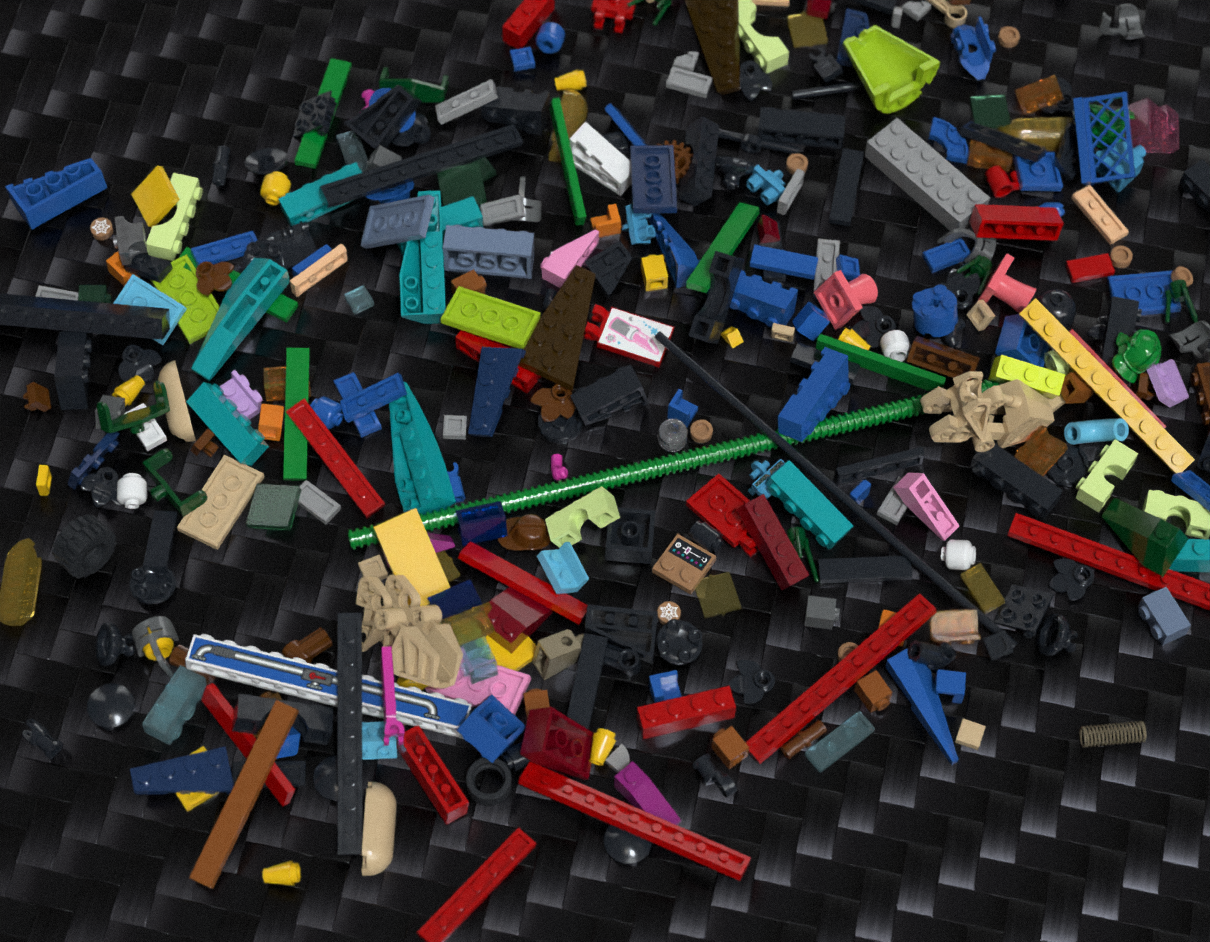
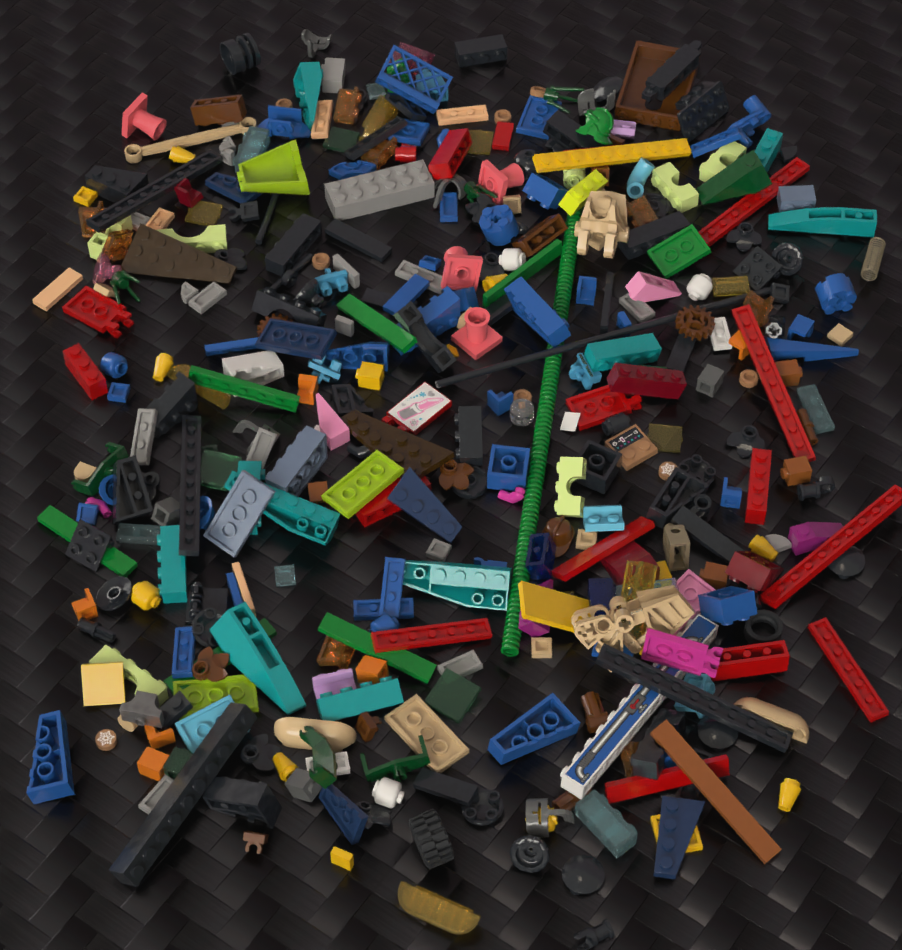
camera: 65 degrees left, 10 degrees down
dark red slope [757,215,780,243] -> none
none -> orange panel [72,588,98,621]
none -> tan tile [74,461,97,483]
none -> blue tile [76,503,99,525]
none -> orange panel [137,747,171,781]
none -> clear light blue brick [233,126,270,173]
none -> teal wedge [293,62,324,130]
none -> light nougat tile [311,100,333,139]
none -> light grey brick [321,58,346,93]
none -> light grey tile [335,315,354,337]
none -> coral plant [451,307,503,360]
none -> clear yellow piece [467,129,493,155]
none -> blue brick [487,444,530,491]
none -> blue wedge [487,693,580,765]
none -> white sticker [560,412,580,431]
none -> blue panel [576,276,597,306]
none -> tan tile [576,529,598,550]
none -> green plate [647,224,711,279]
none -> reddish brown gear [675,305,715,341]
none -> white plate [710,317,732,351]
none -> teal wedge [768,207,877,237]
none -> blue brick [815,273,857,315]

